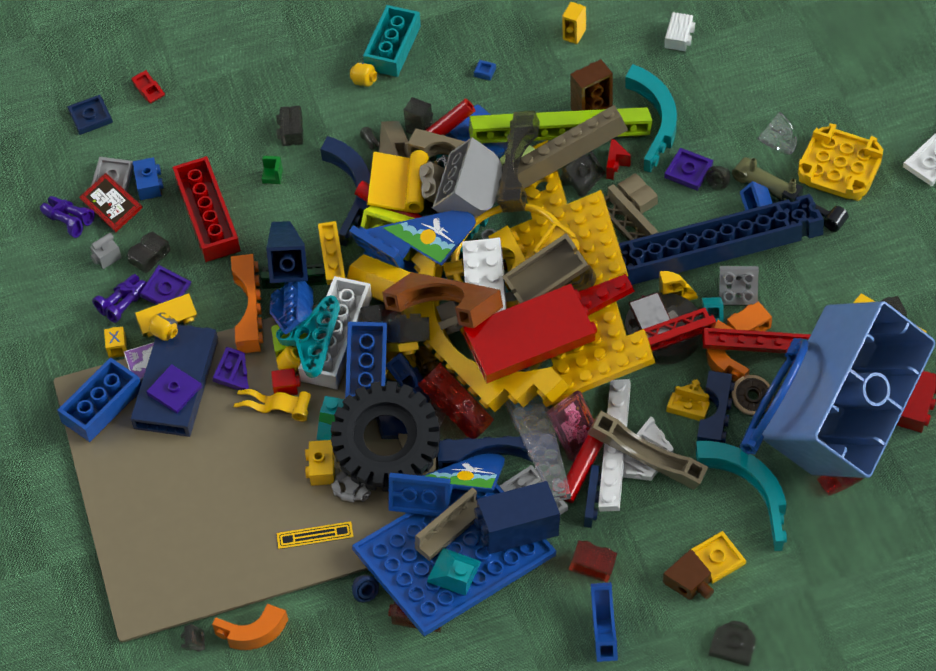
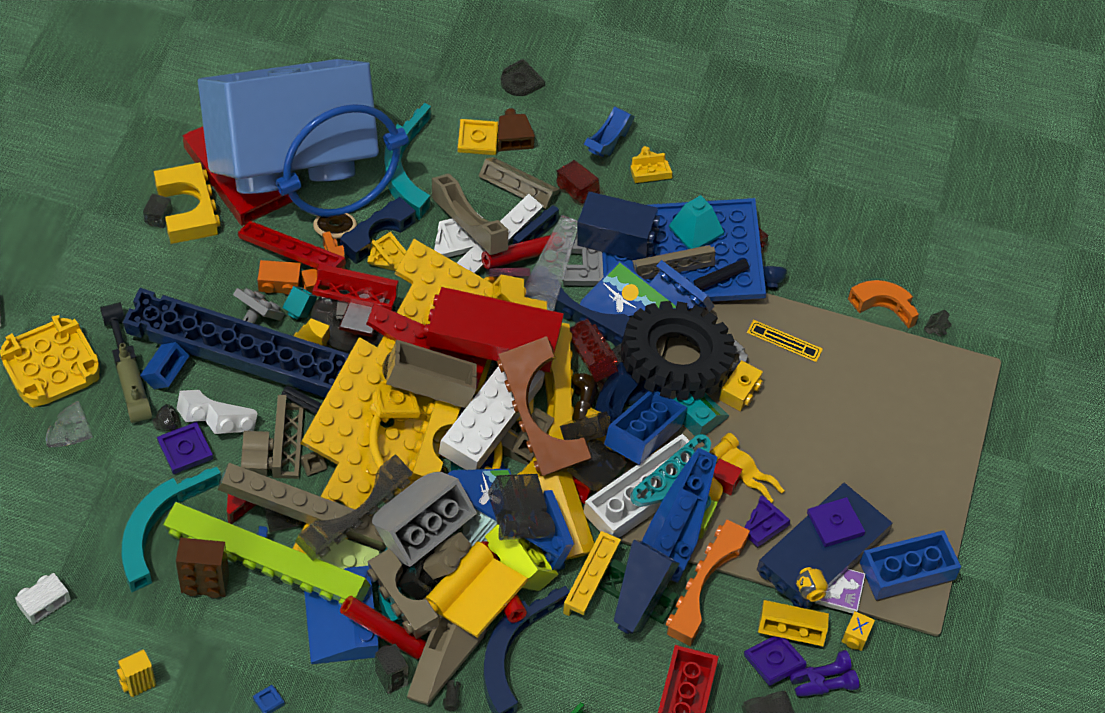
camera: 155 degrees left, 0 degrees up
none -> white arch [177,390,258,434]
none -> dark tan fence [479,157,560,209]
none -> clear smoke piece [488,474,555,541]
none -> yellow slope [630,146,672,183]
none -> black axle [693,259,749,290]

